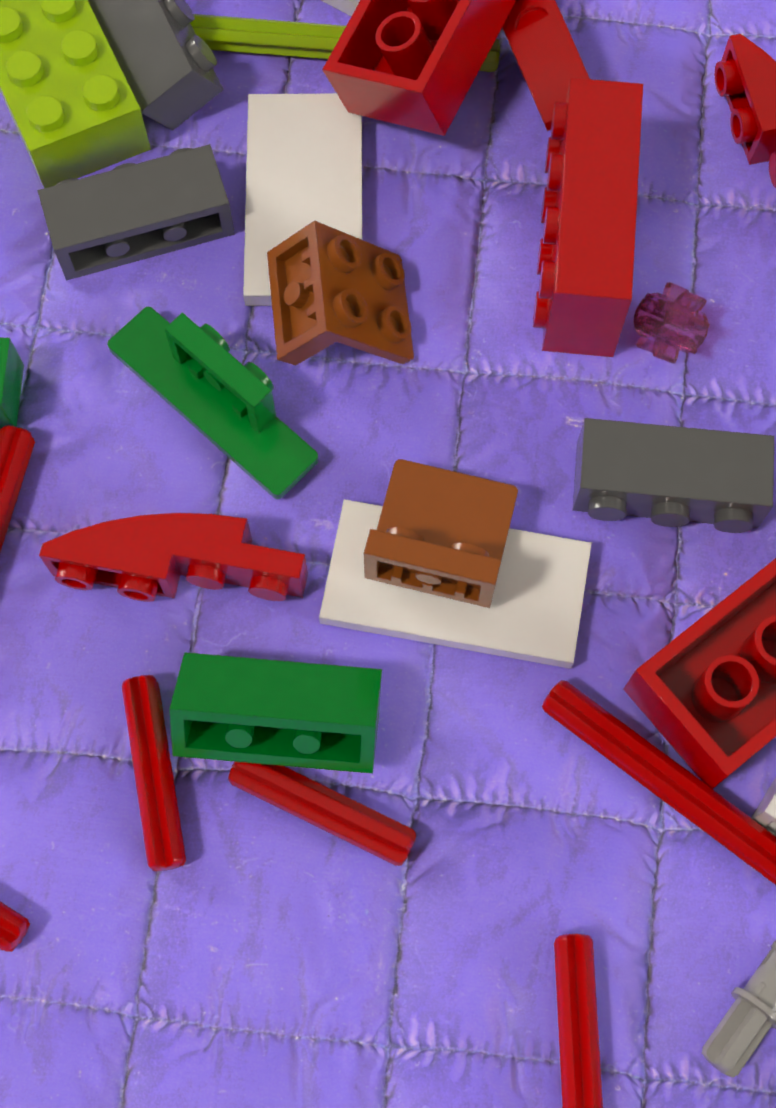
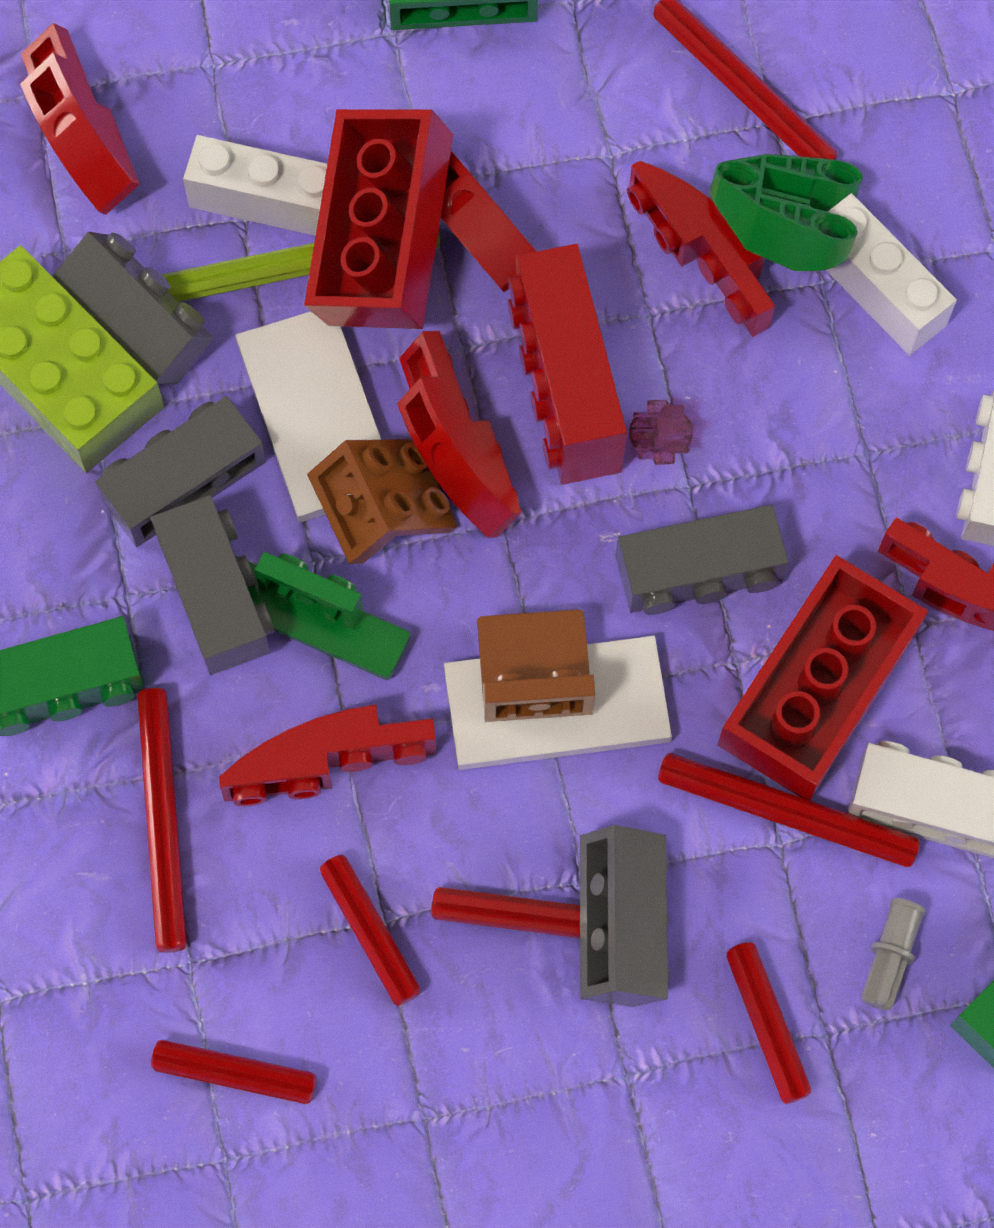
camera: 20 degrees left, 0 degrees up
green brick [169,652,382,774] -> none
none -> dark grey brick [150,495,275,676]
none -> red slope [397,331,522,538]
none -> dark grey brick [580,825,669,1007]

